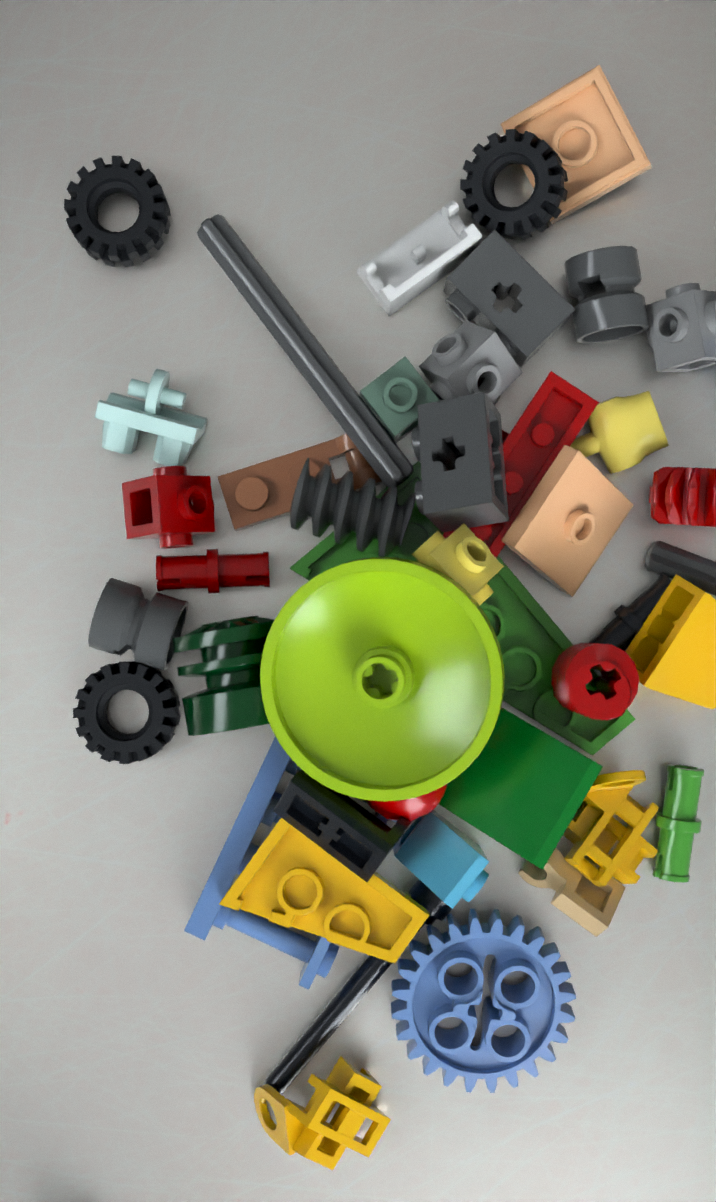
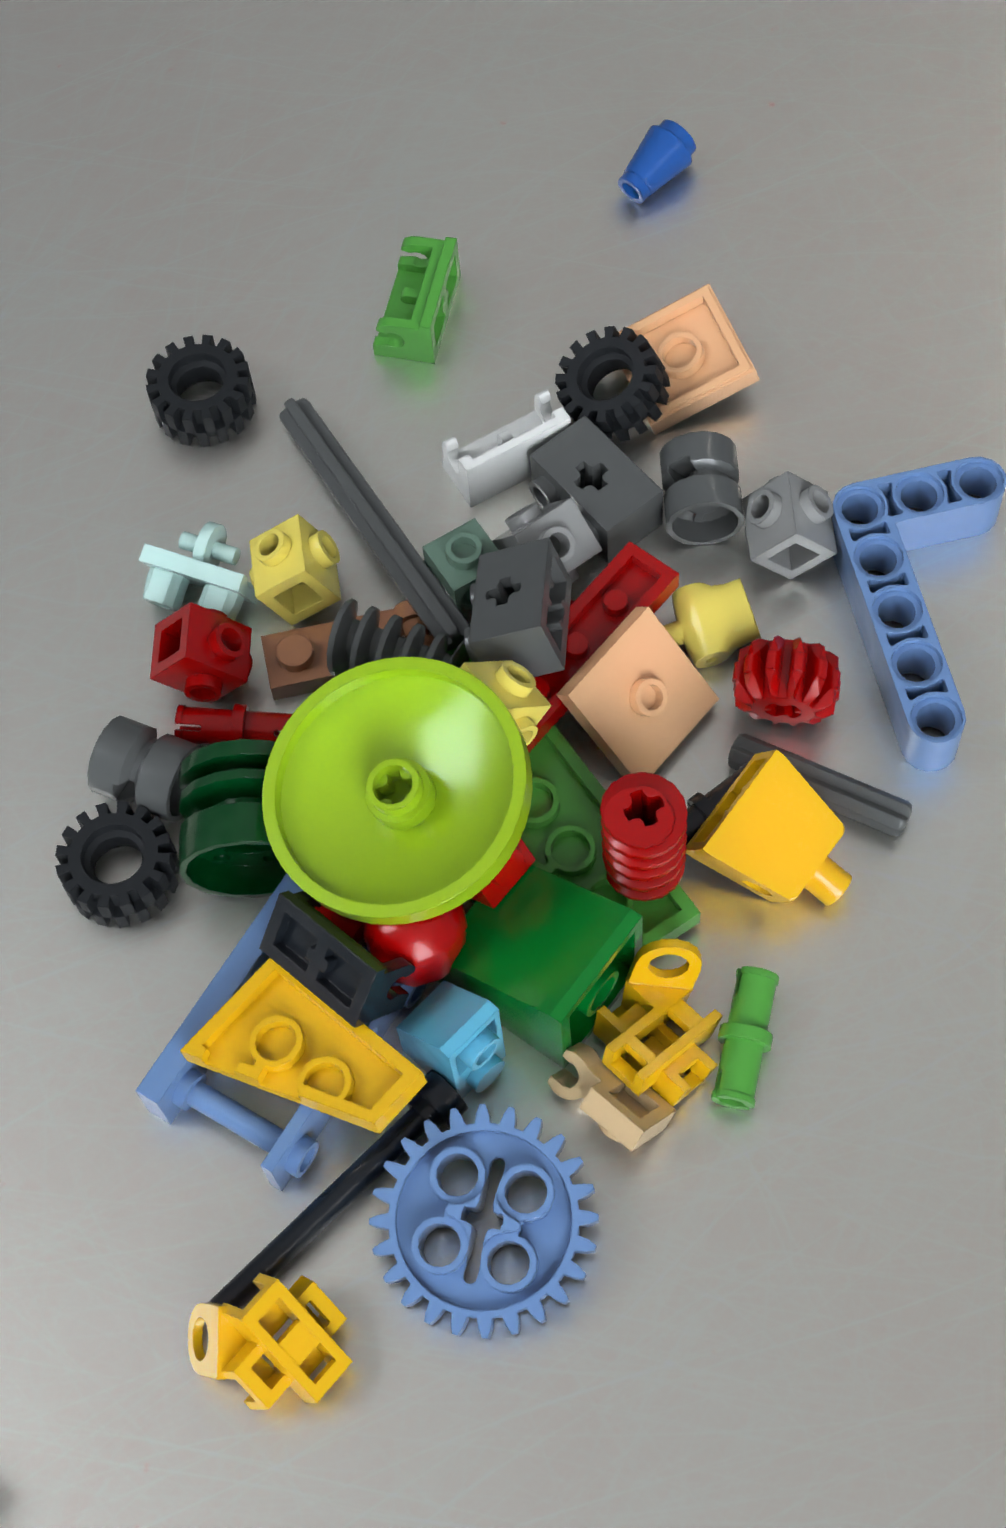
camera: 15 degrees right, 25 degrees down
none -> light yellow brick [249,514,341,626]
none -> bright green hinge [373,236,461,364]

